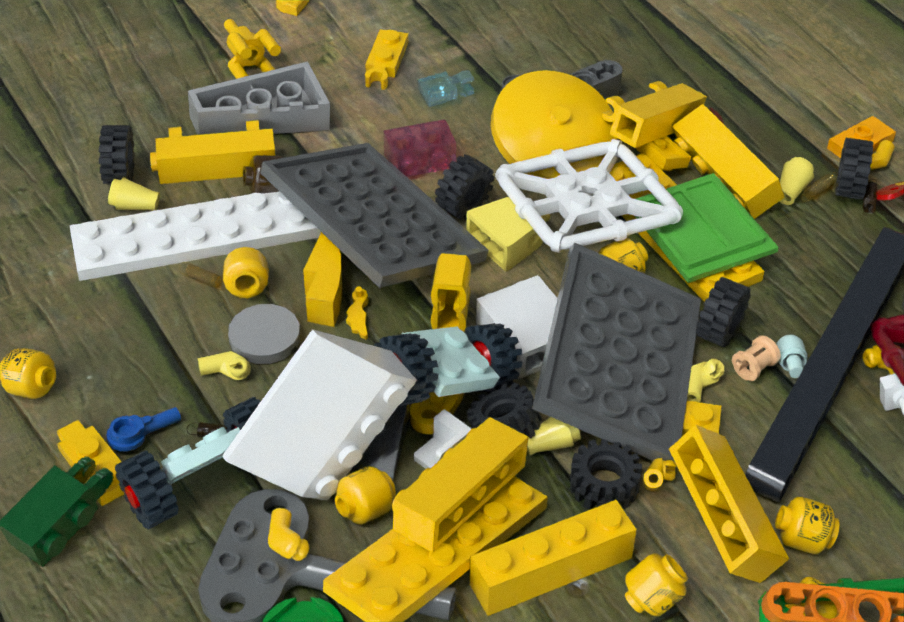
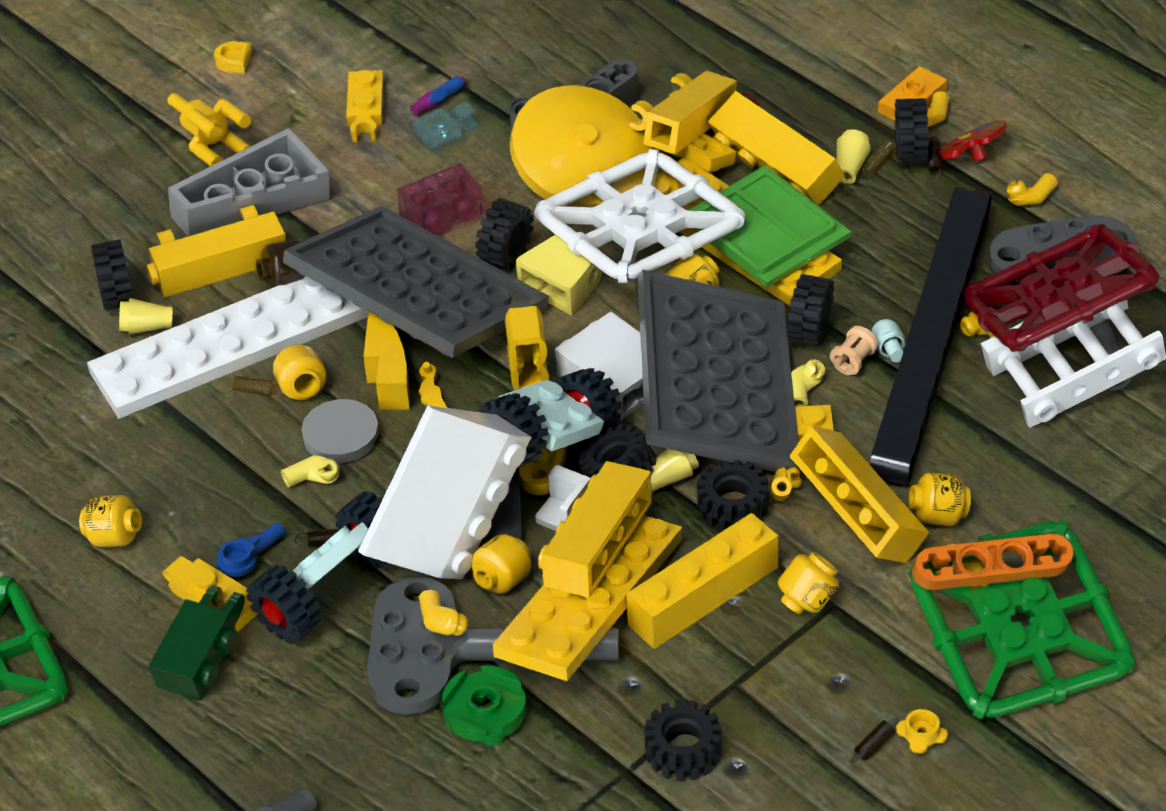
camera: 10 degrees left, 0 degrees up
none -> piece [410,76,466,115]

